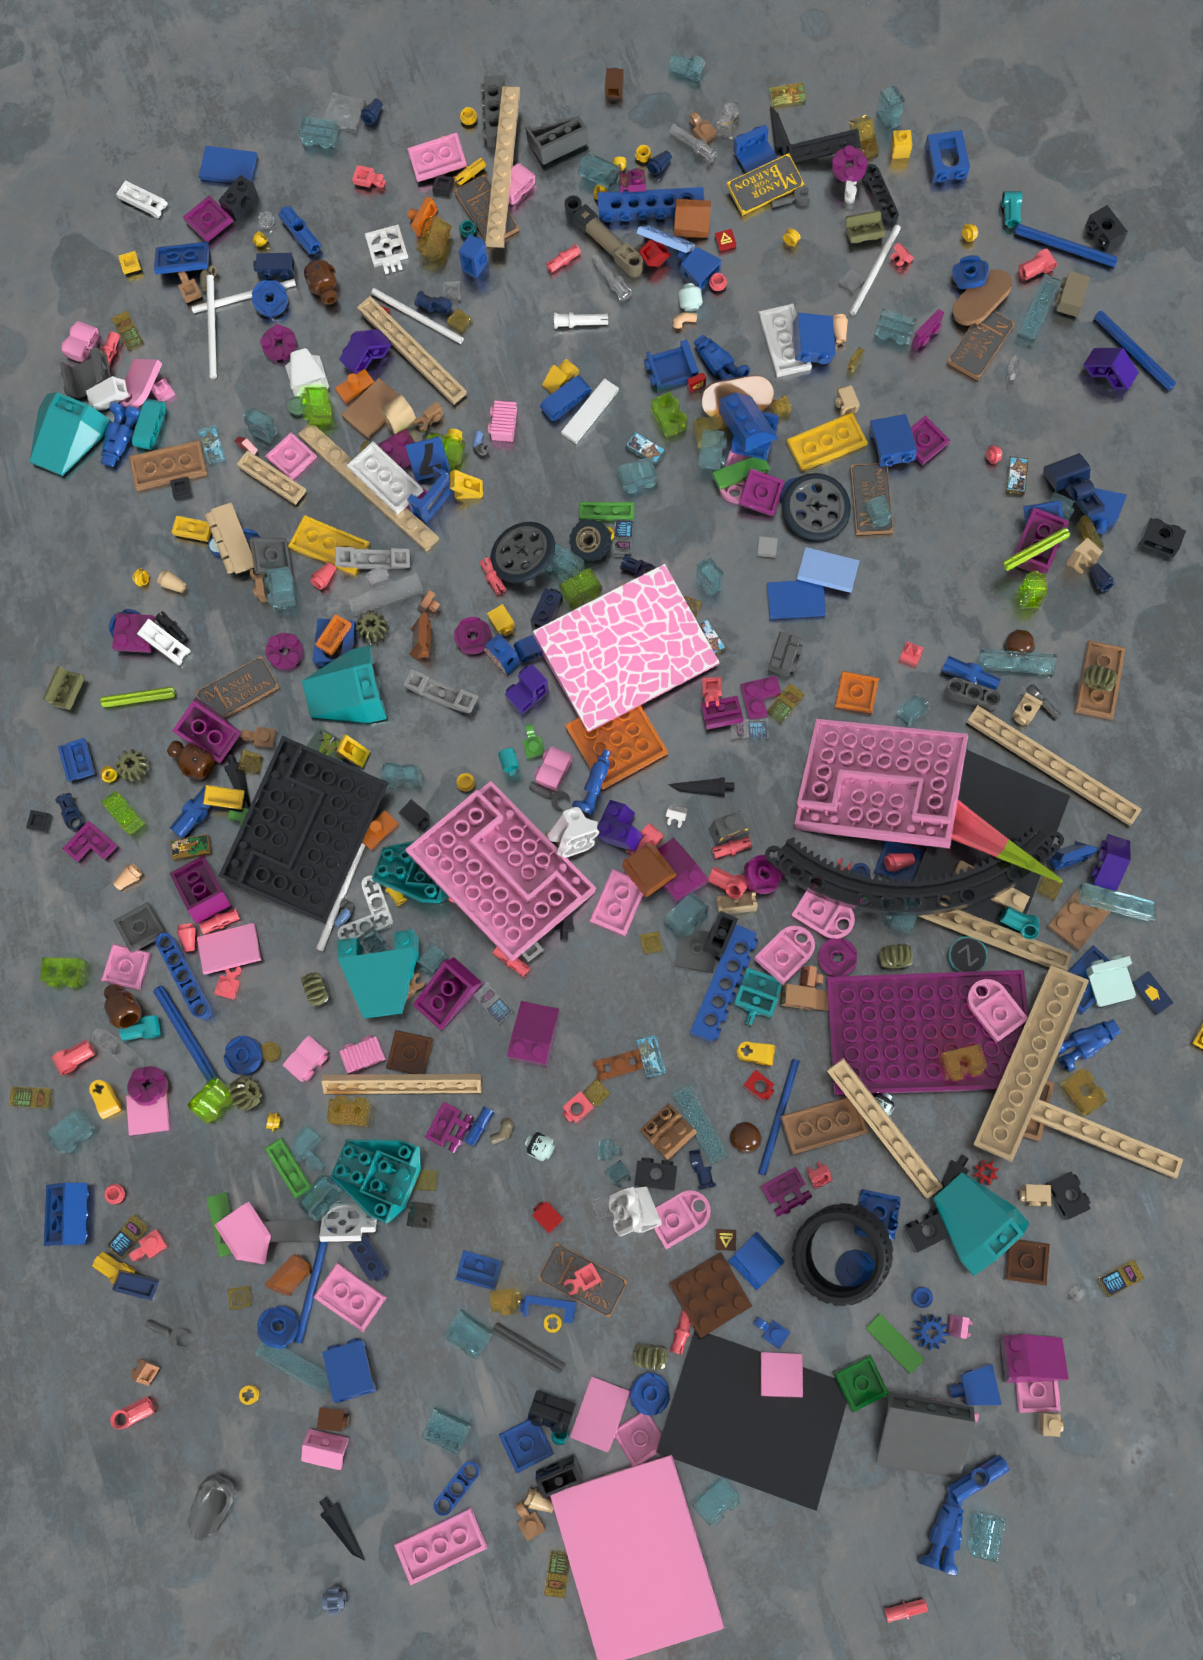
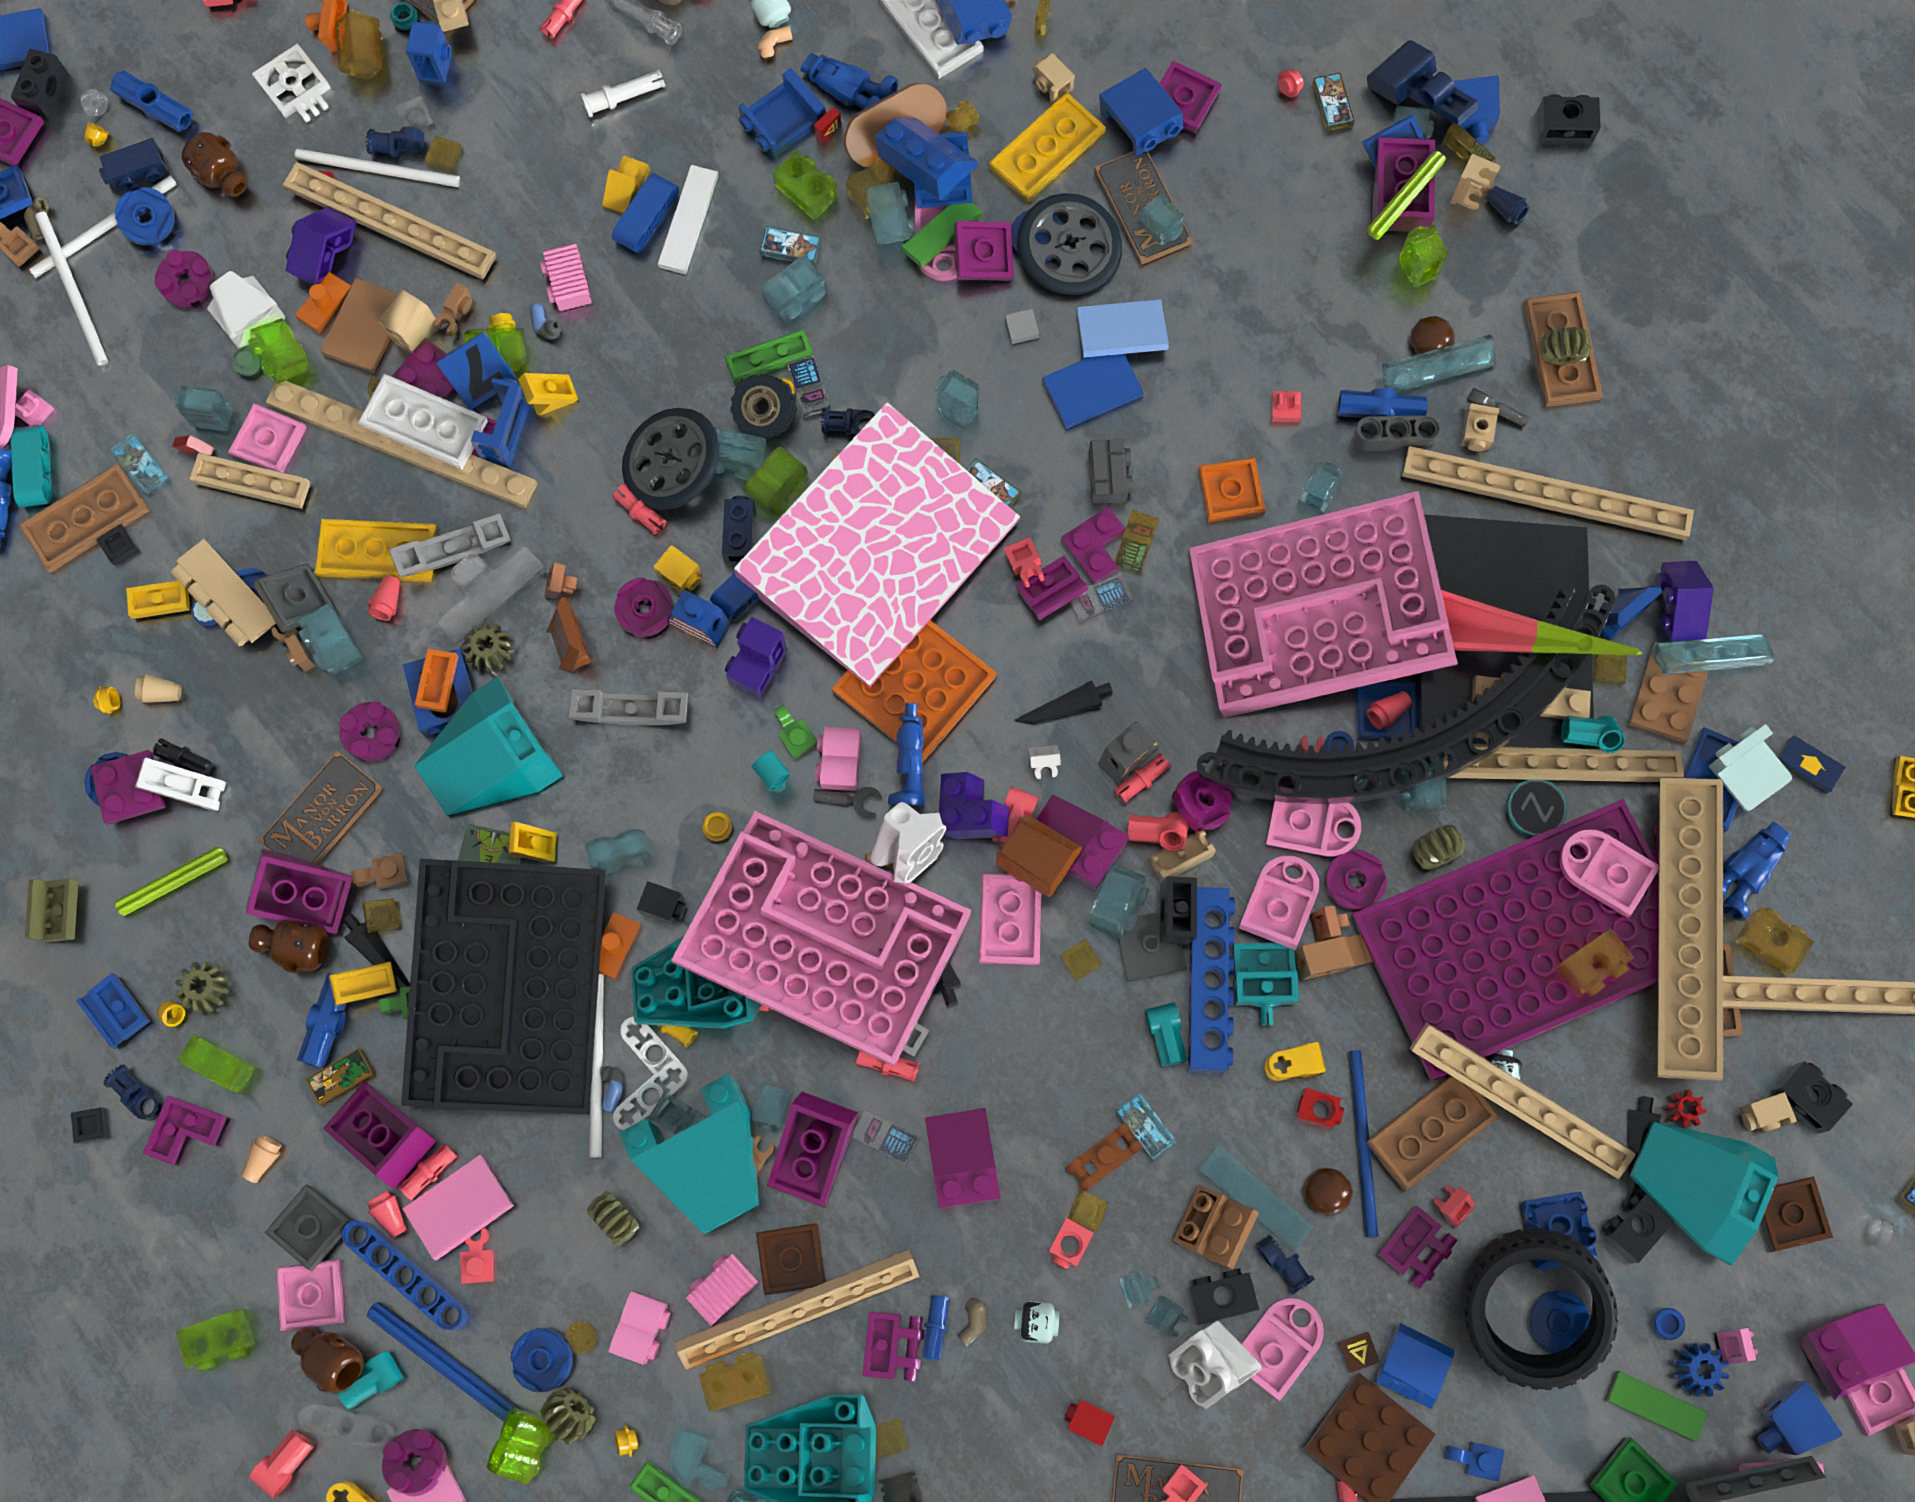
camera: 25 degrees left, 0 degrees up
none -> teal piece [1145,1002,1187,1067]

